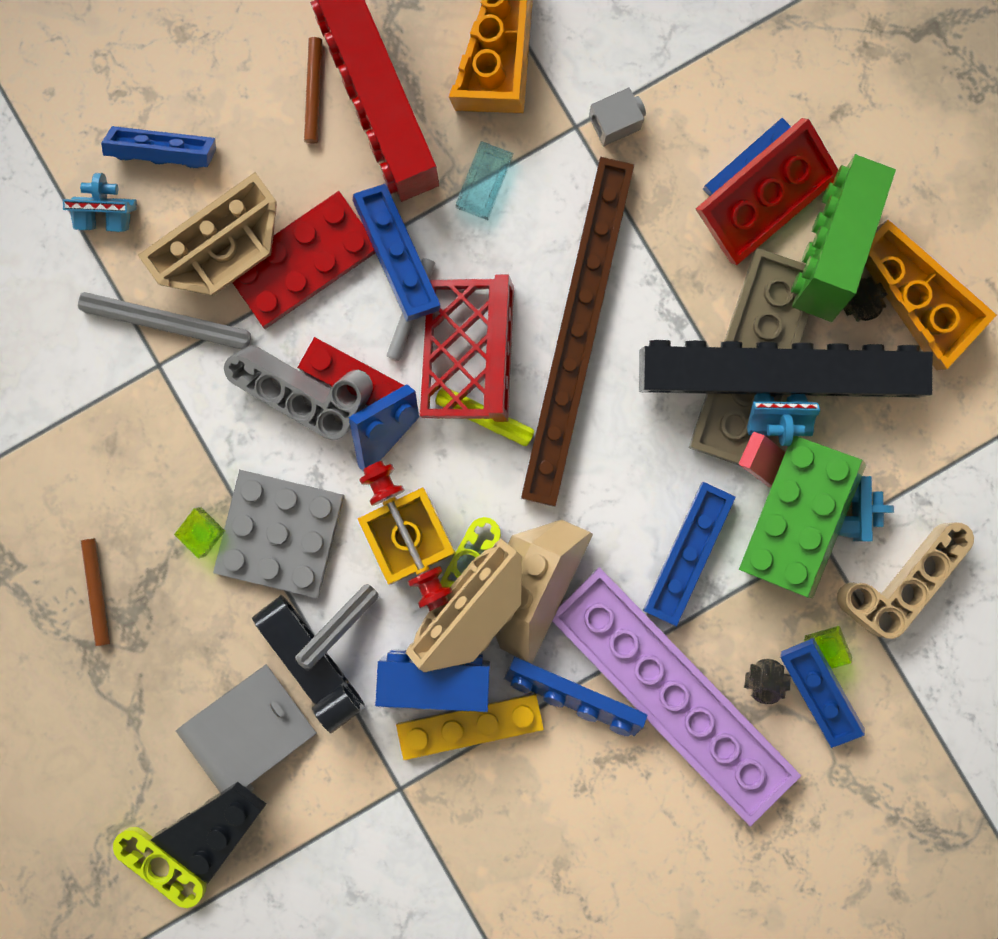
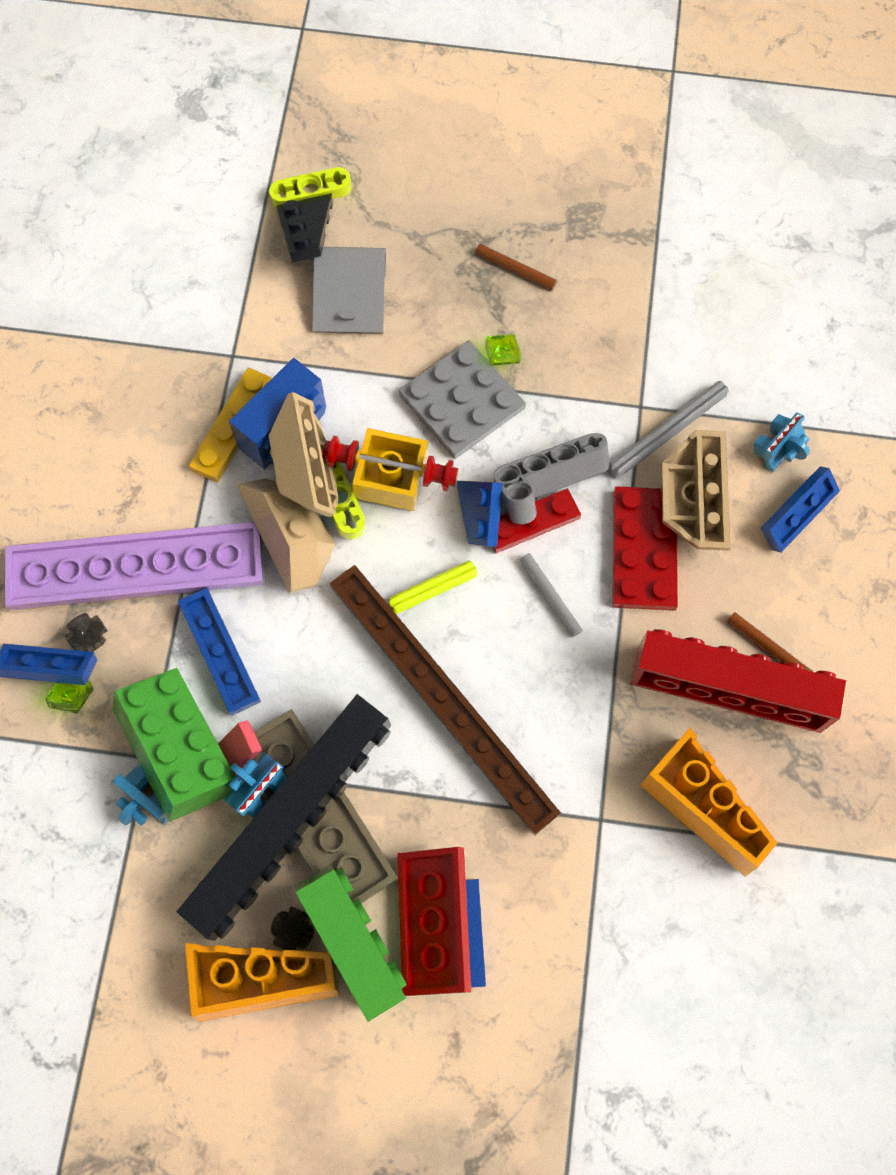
camera: 130 degrees right, 15 degrees down
black beam [252,595,365,733] -> none
light grey axle [295,584,379,670] -> none
blue plate [352,183,441,322] -> none
red fence [420,274,514,422] -> none
clear light blue tile [455,141,513,220] -> none
blue plate [504,656,648,736] -> none
light grey brick [589,87,646,147] -> none
tan beam [837,522,974,639] -> none

